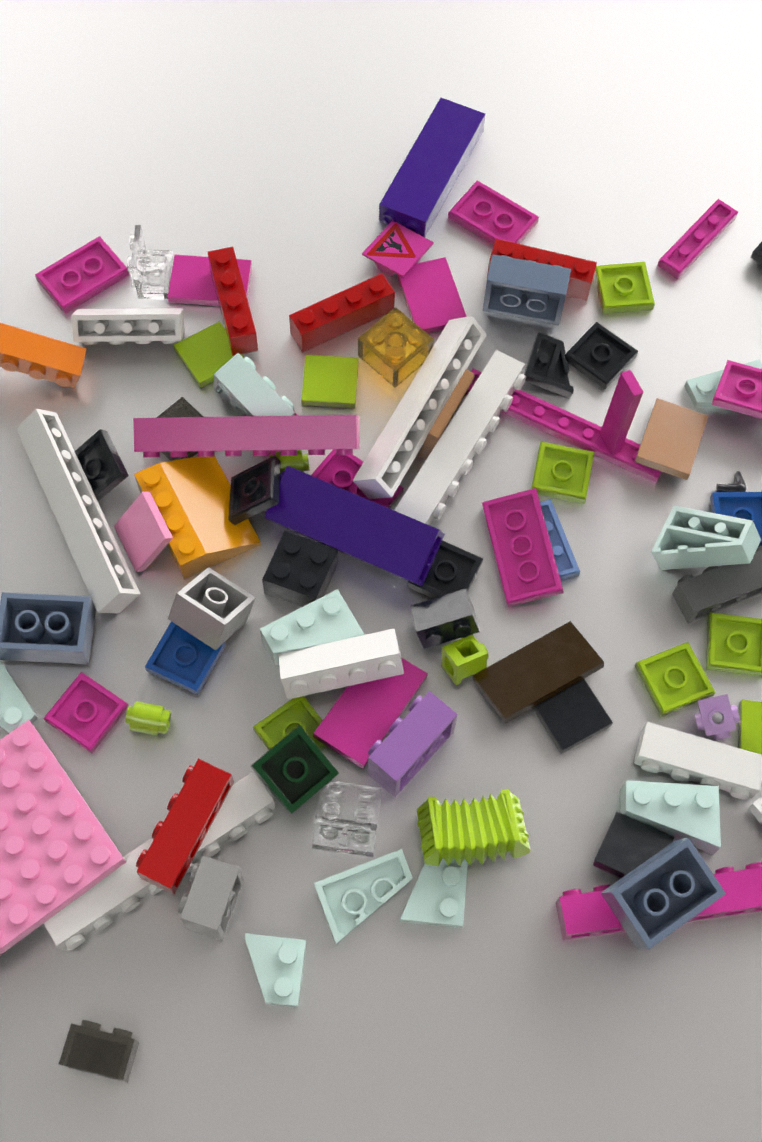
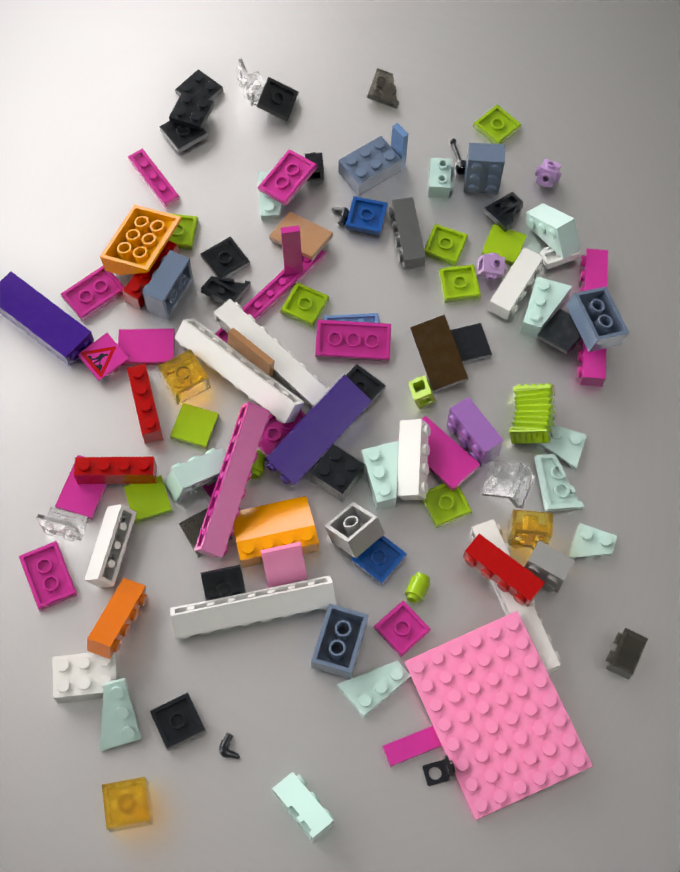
camera: 75 degrees left, 0 degrees up
black tile [228,455,281,525] -> none
dark green brick [250,725,339,814] -> none
brick [411,588,479,649] -> none
light aqua wedge [651,506,761,570] -> none
none -> light orange slope [100,204,182,275]
none -> clear yellow brick [507,509,553,550]

